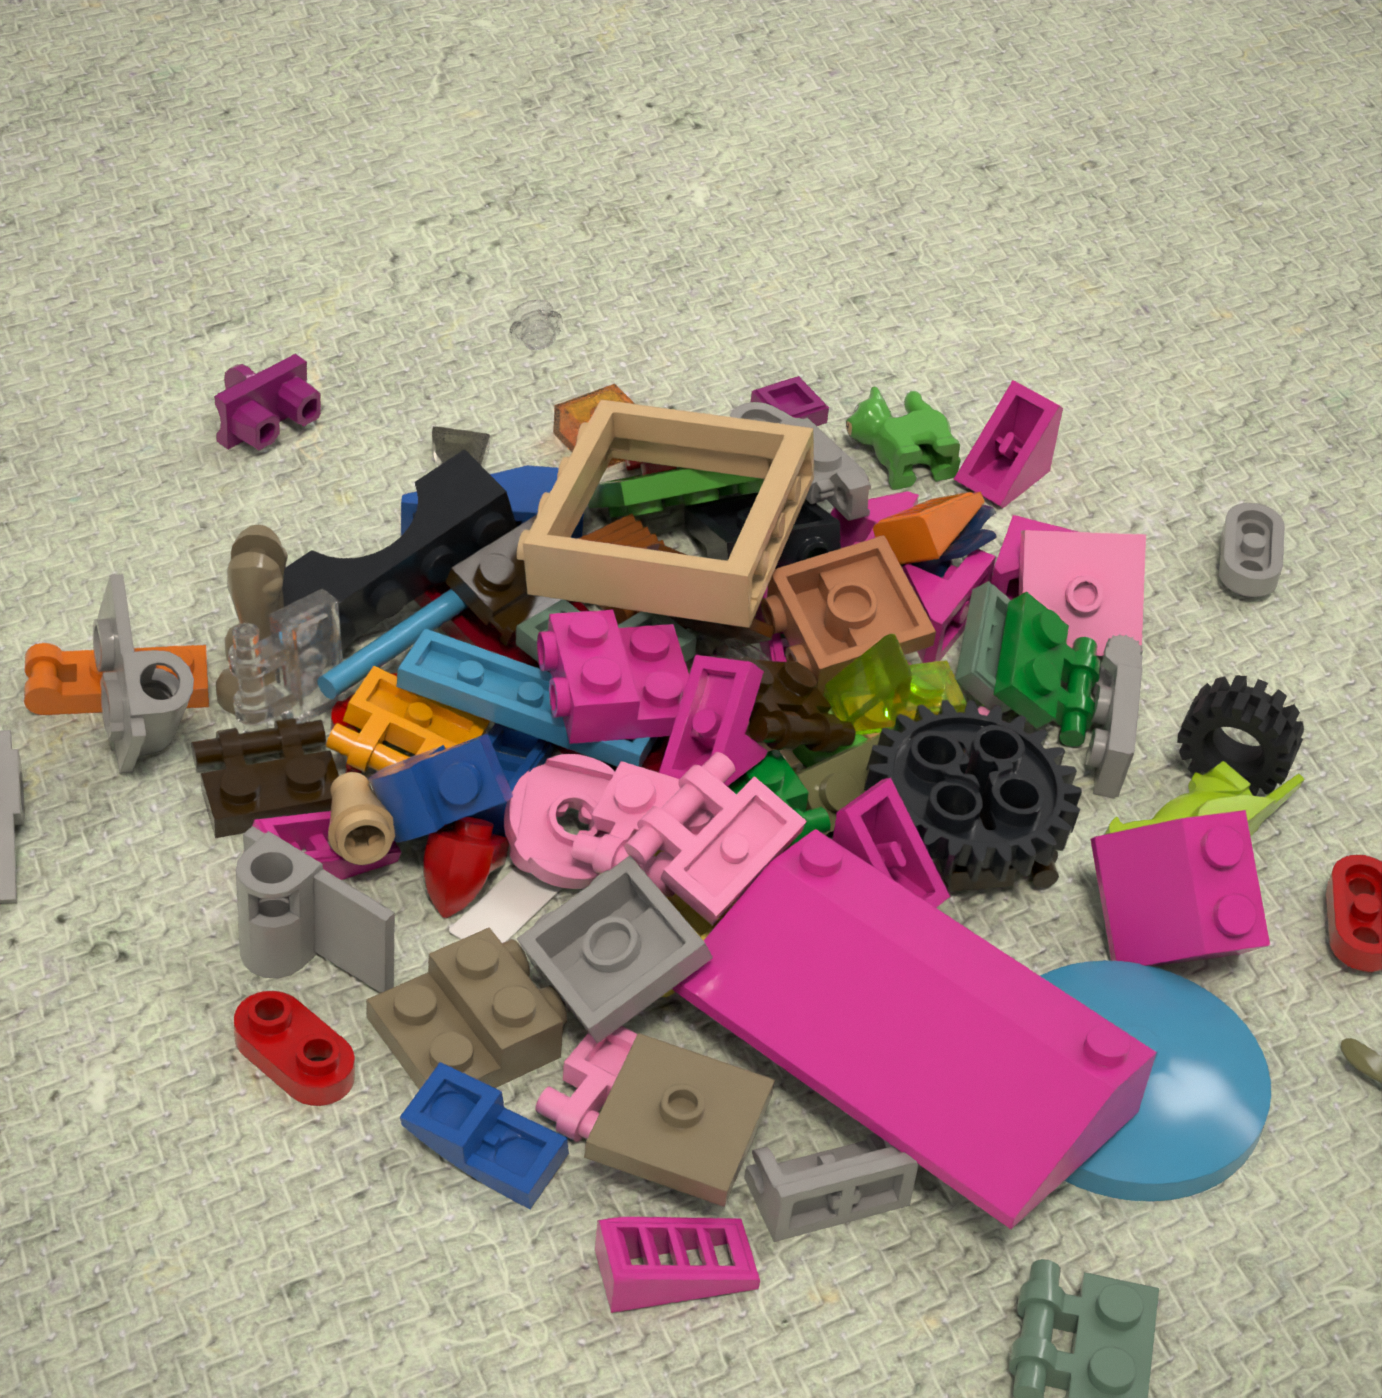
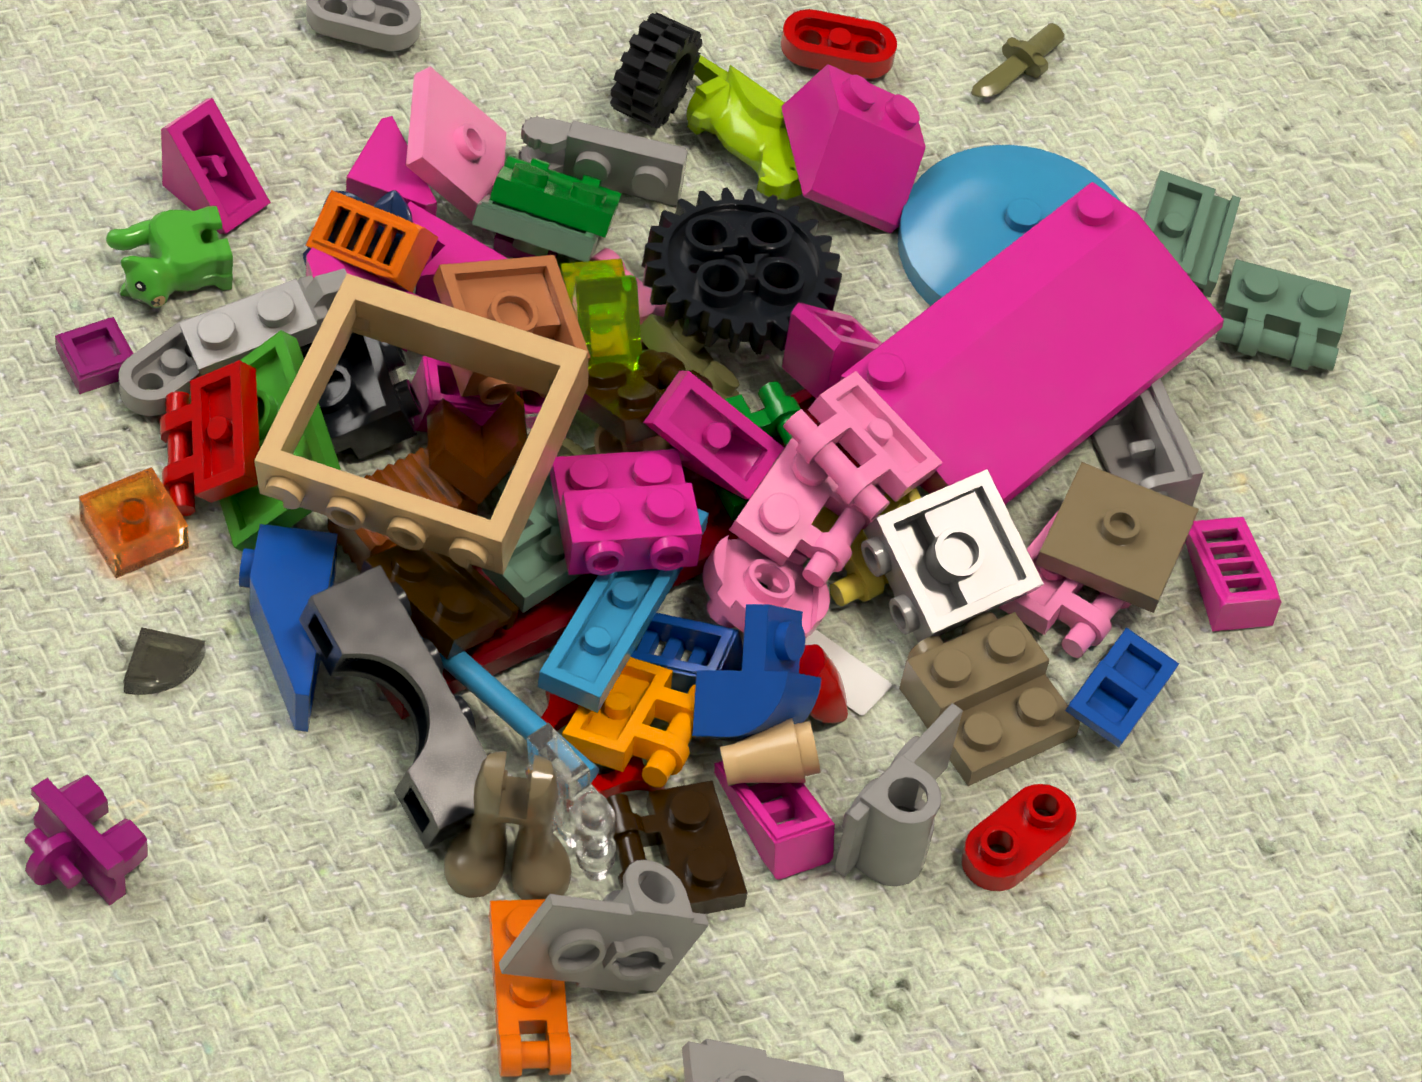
camera: 90 degrees left, 10 degrees up
none -> sand green plate [1144,170,1241,297]

